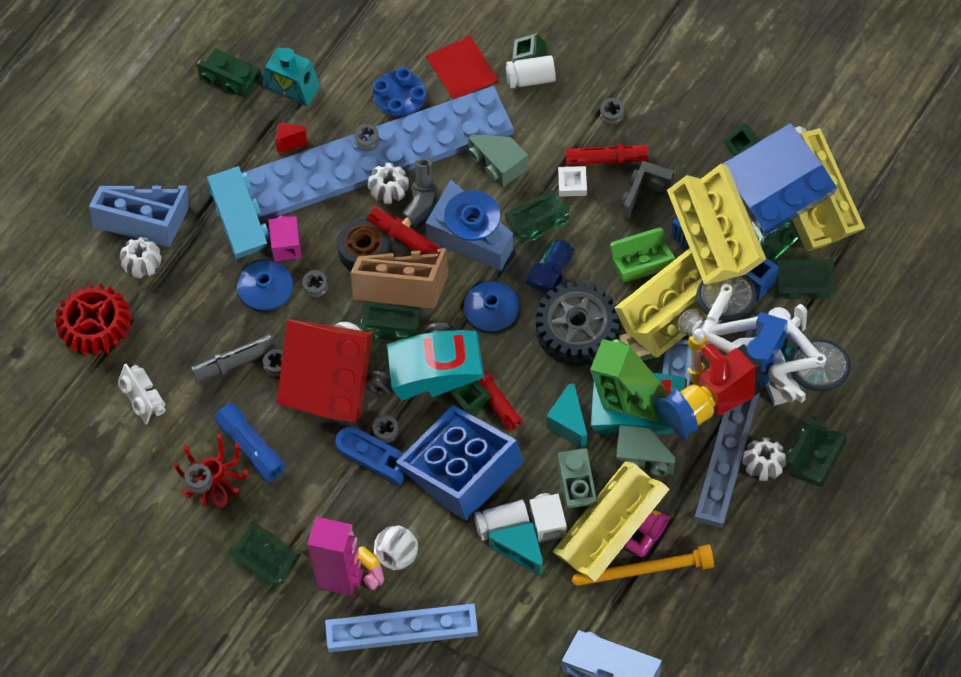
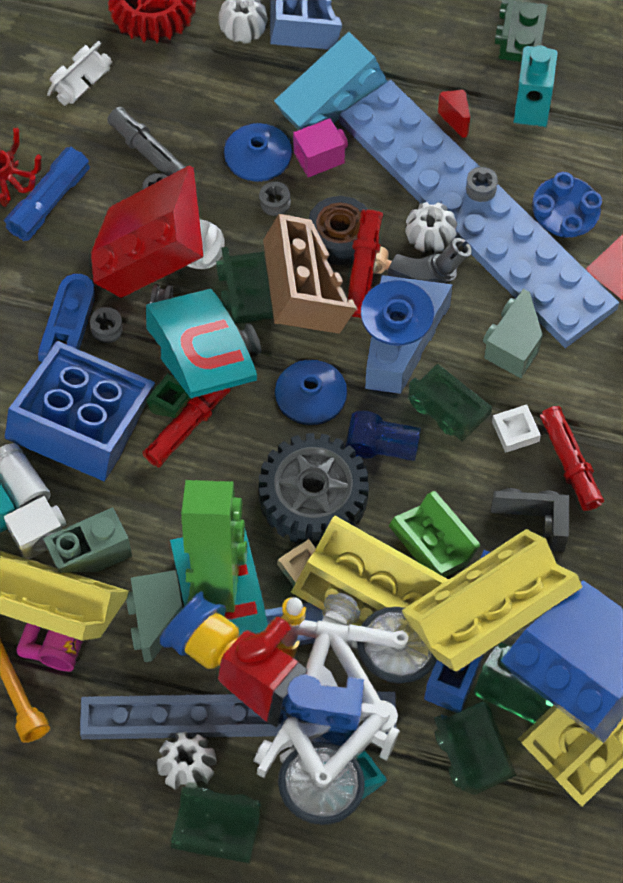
camera: 70 degrees right, 0 degrees up
teal slope [547,384,587,448] -> none

